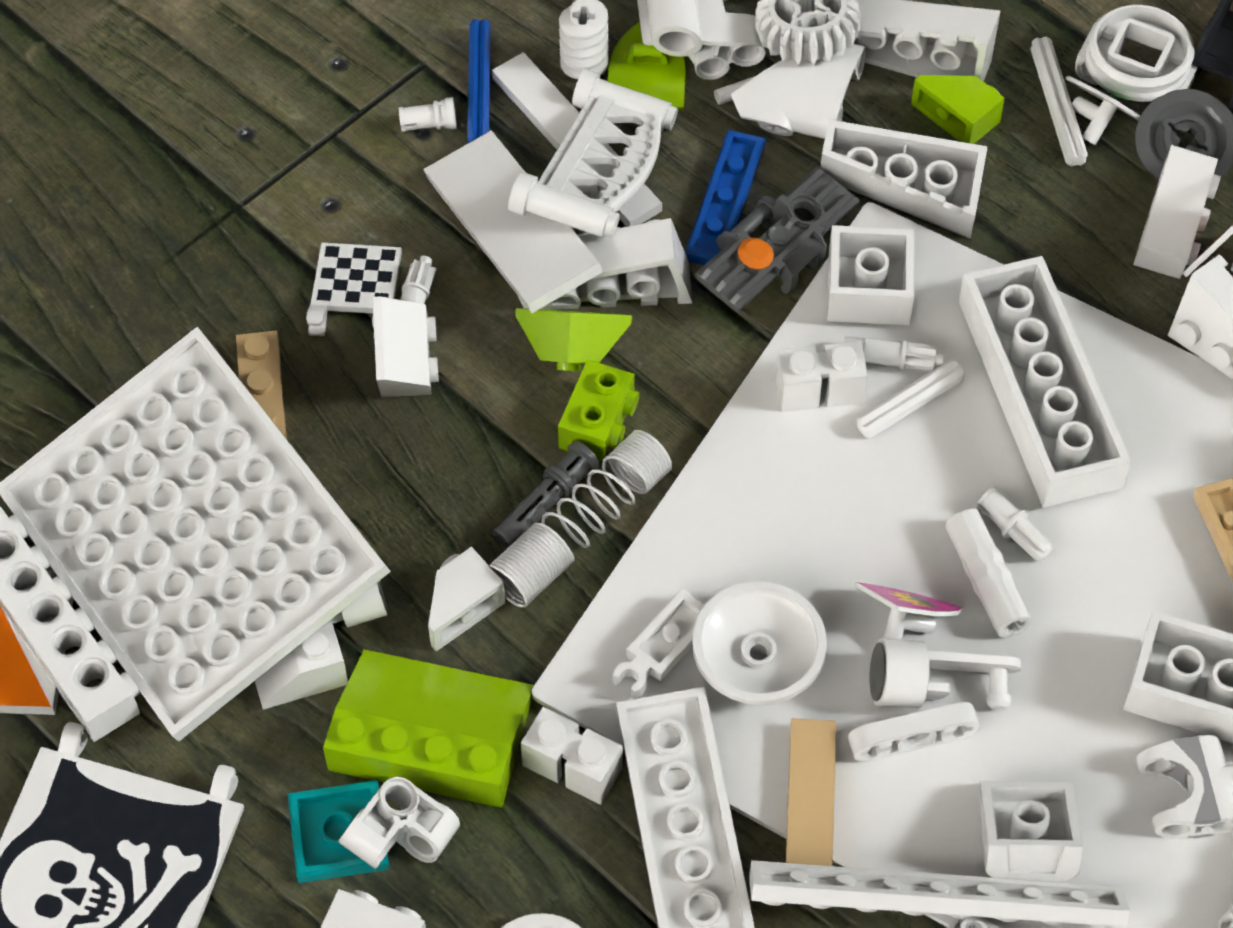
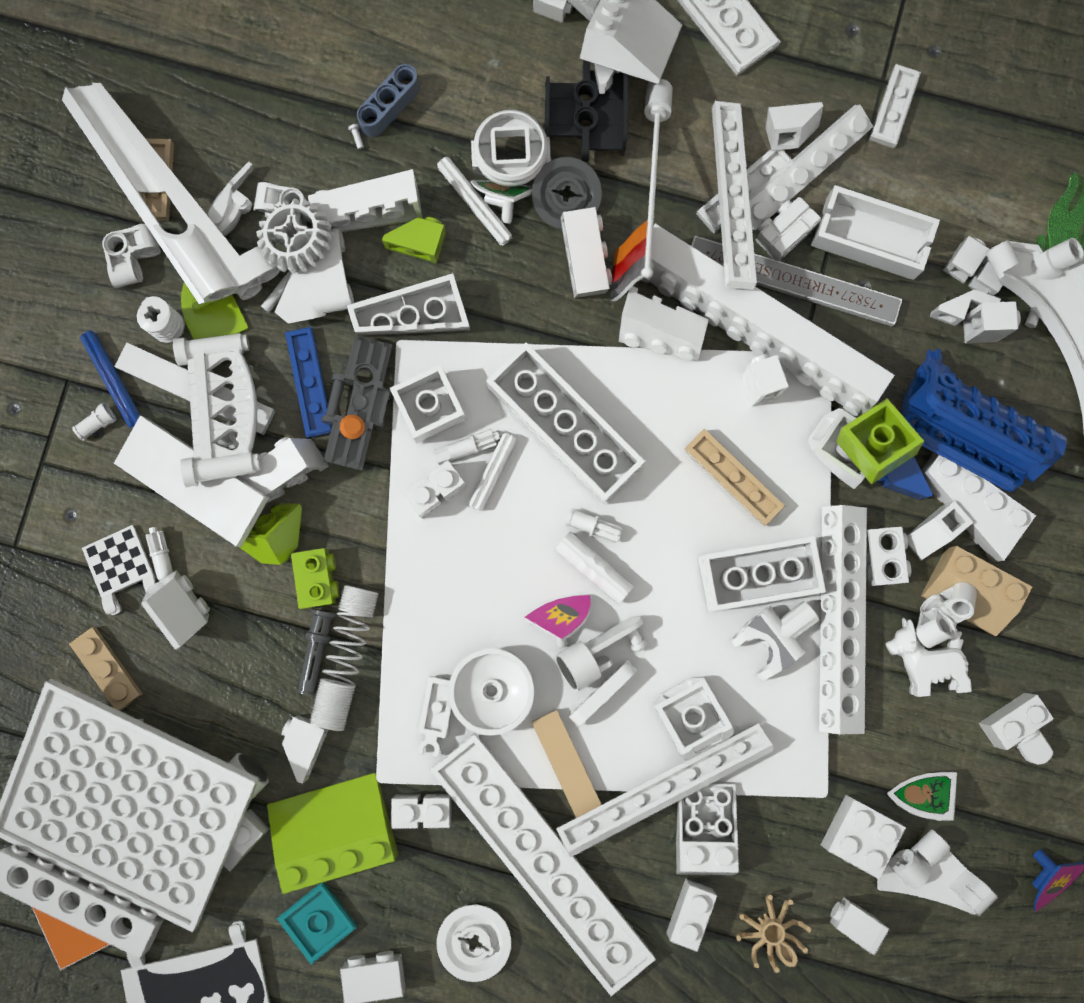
camera: 30 degrees left, 25 degrees up
white piece [338,777,460,869] -> none

